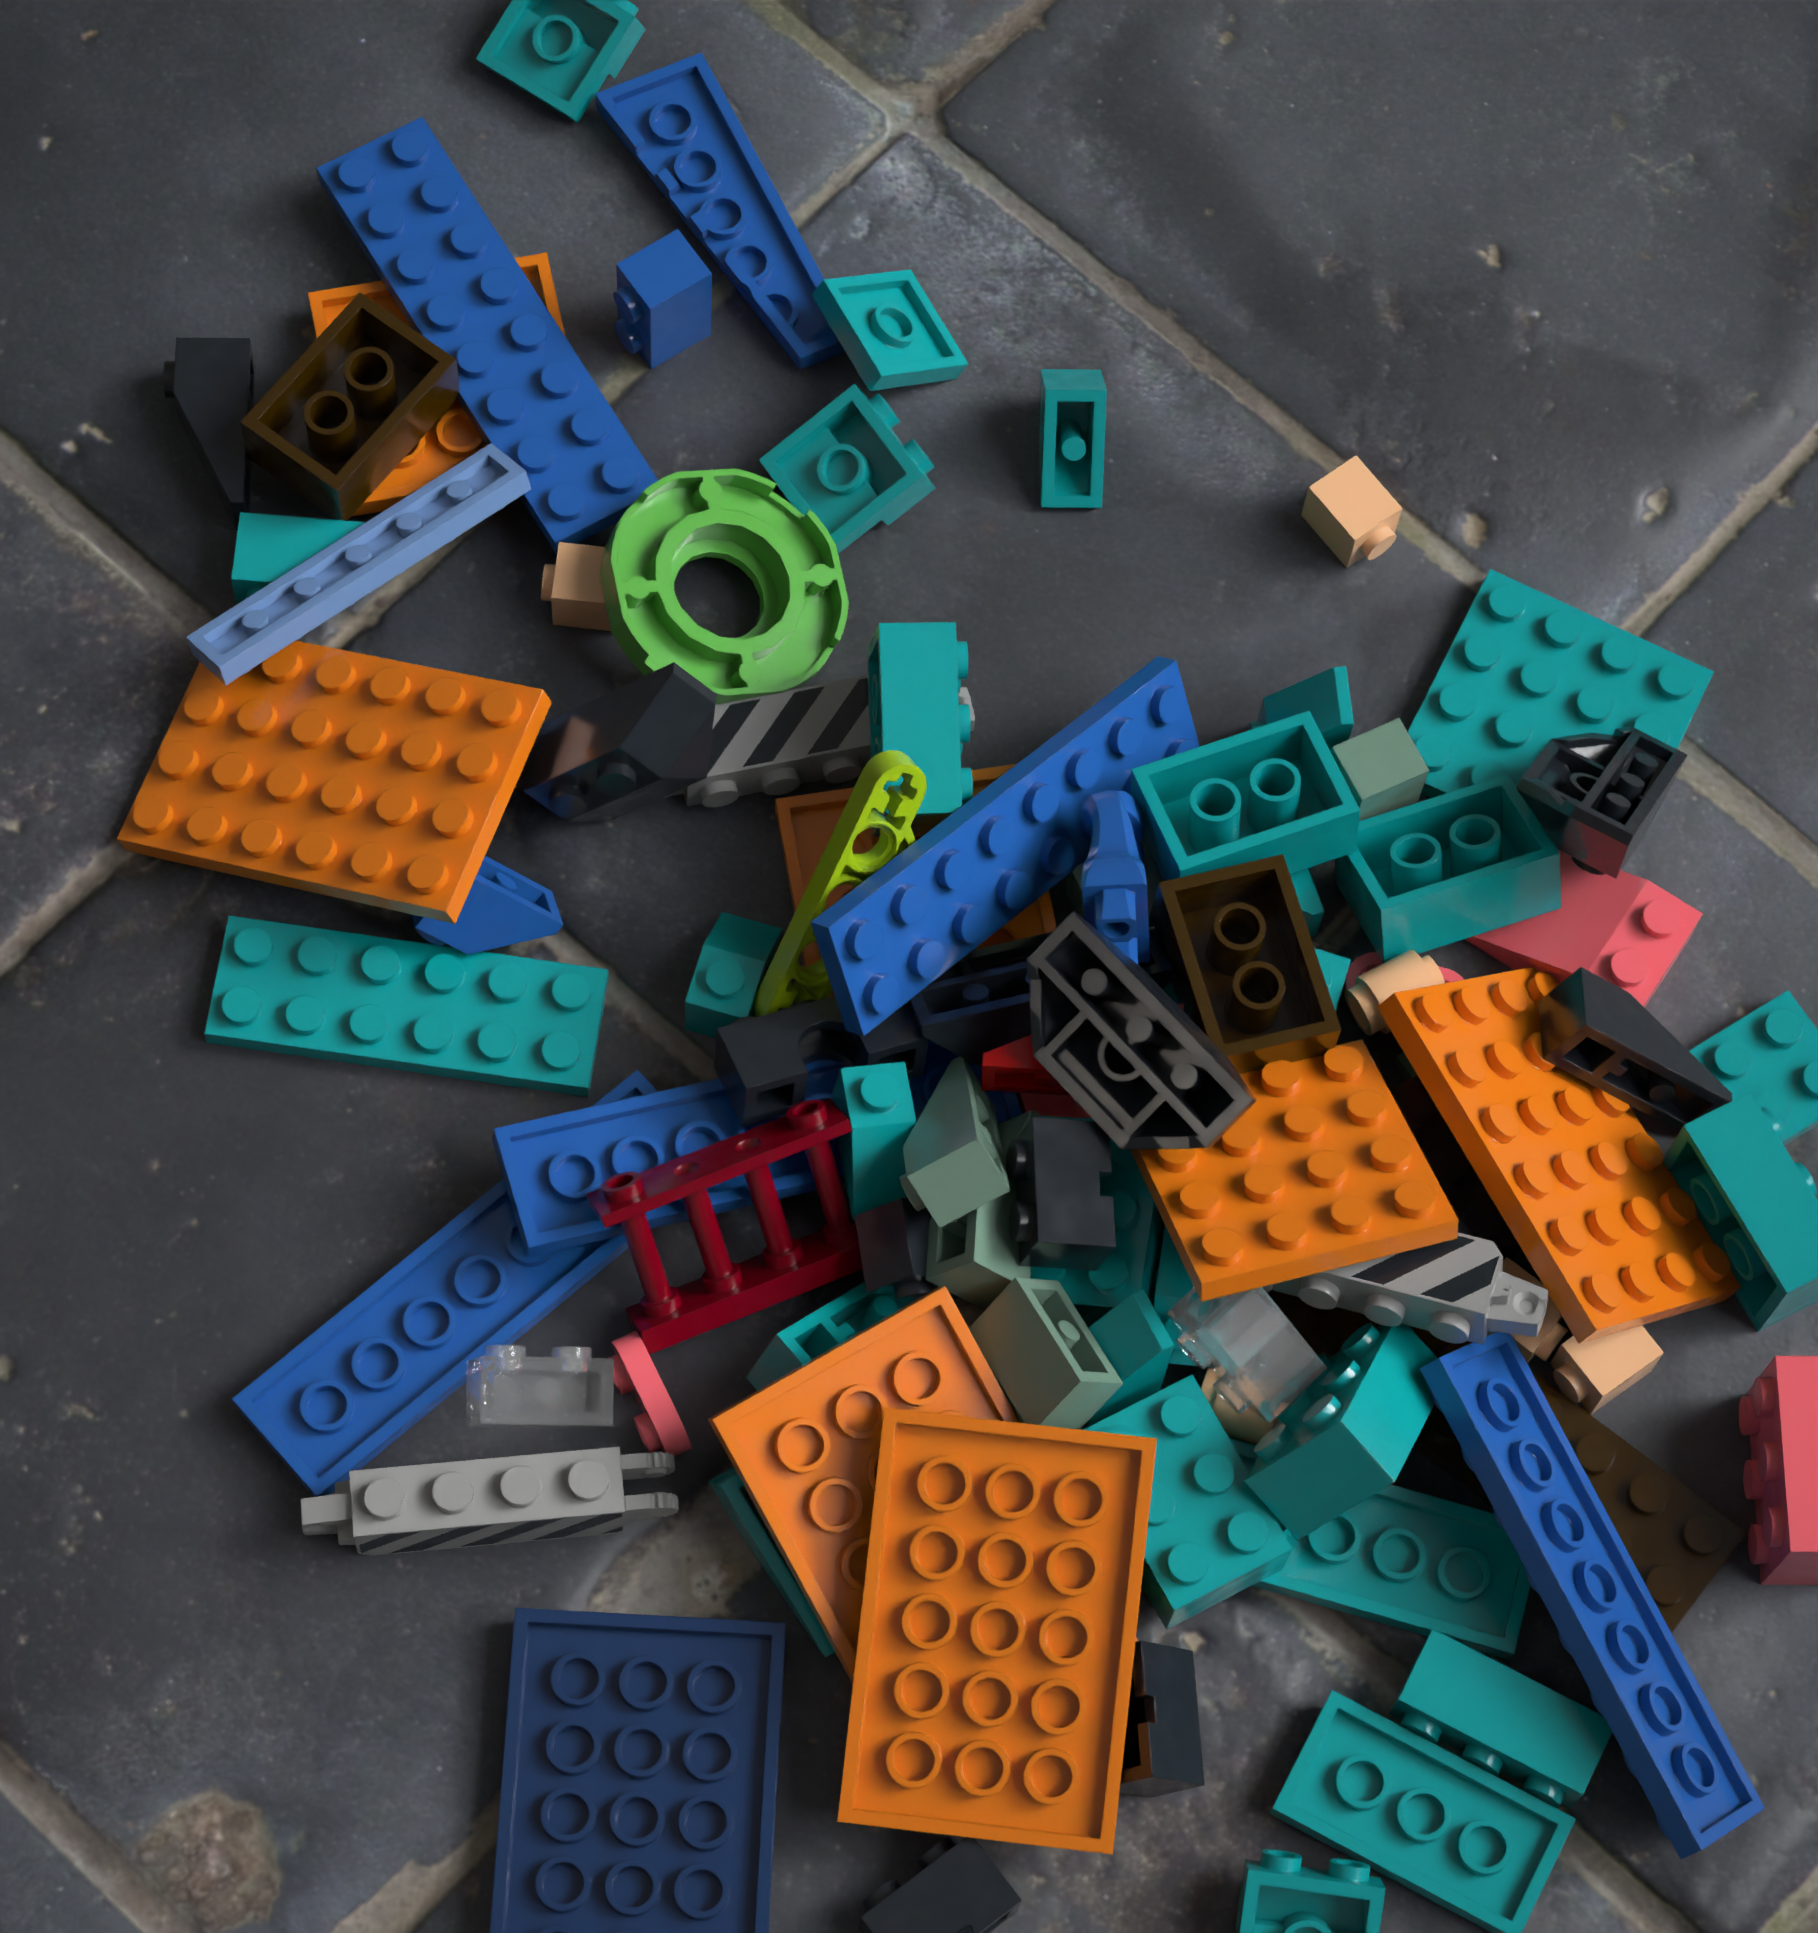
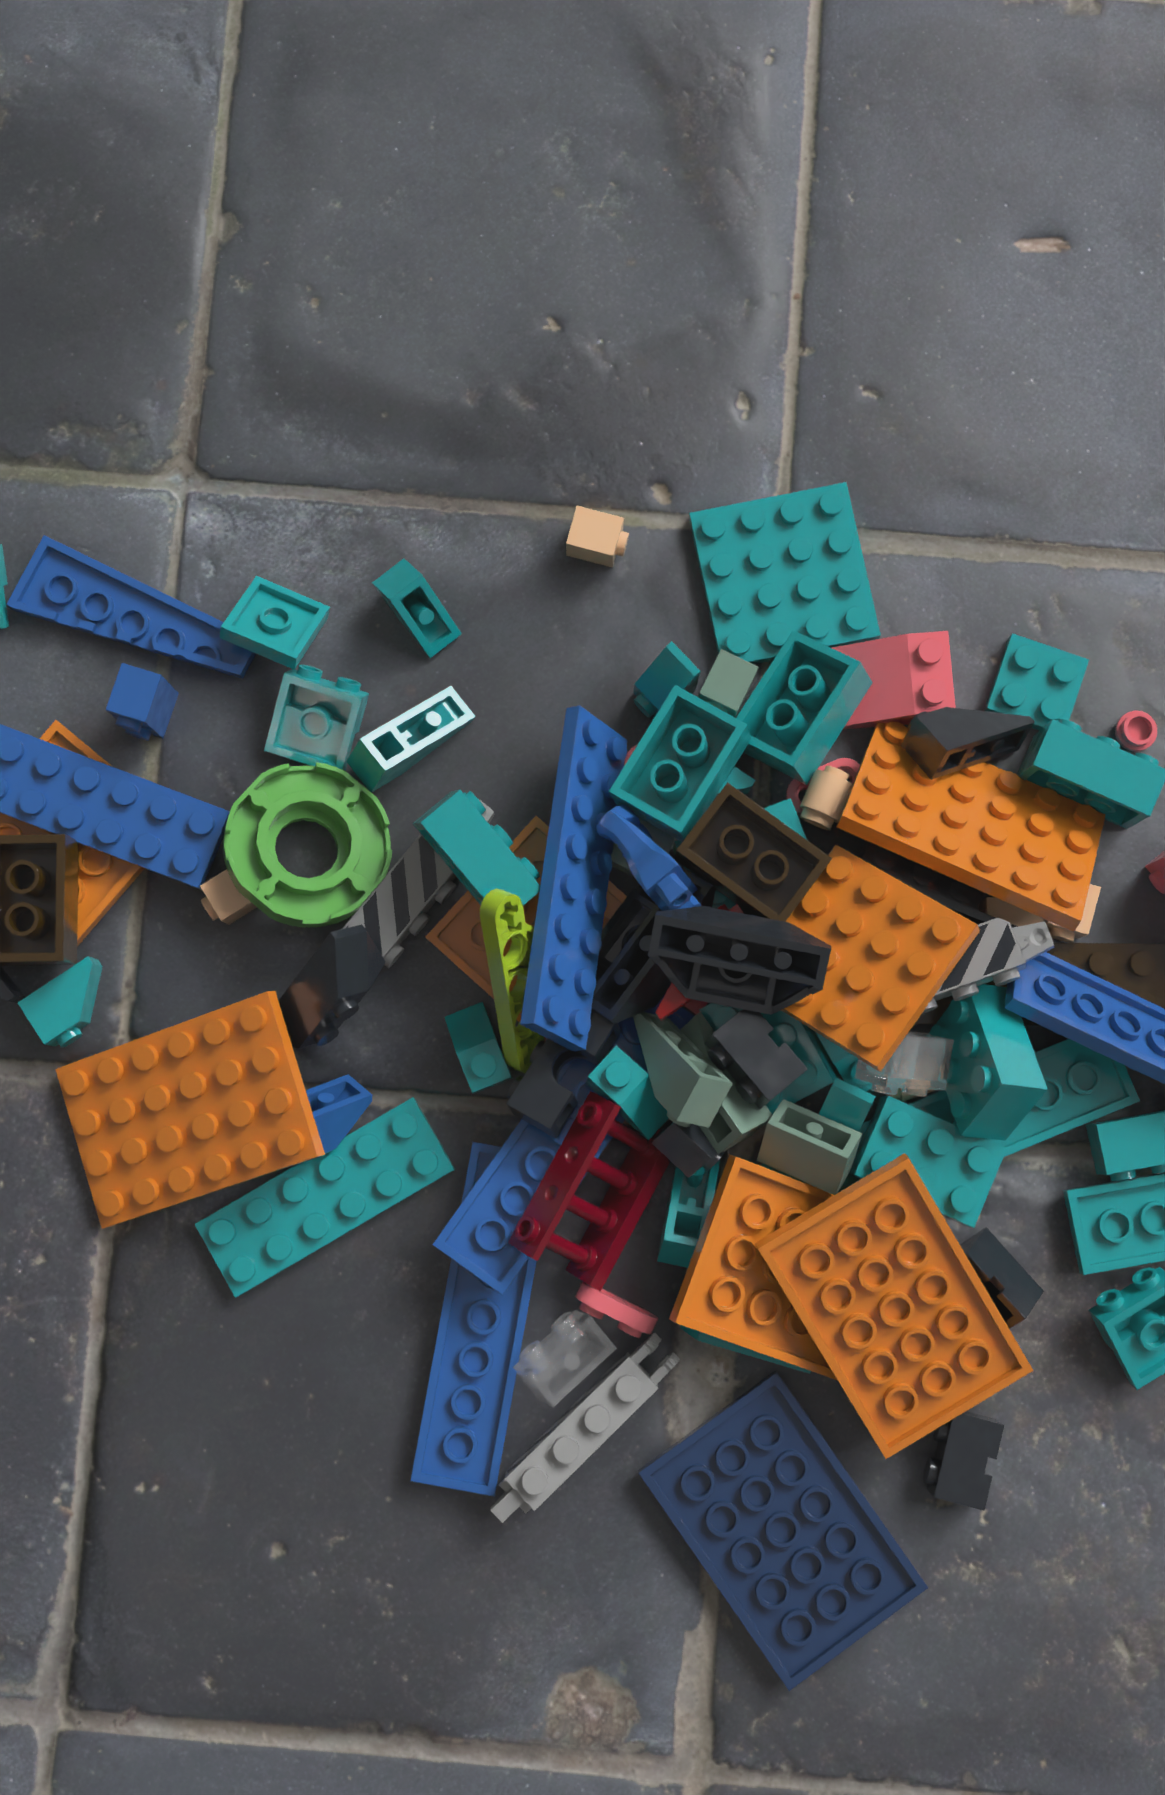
camera: 30 degrees left, 15 degrees up
medium blue plate [186,443,531,685] -> none
black wedge [1516,727,1688,879] -> none
none -> teal slope [346,686,476,793]

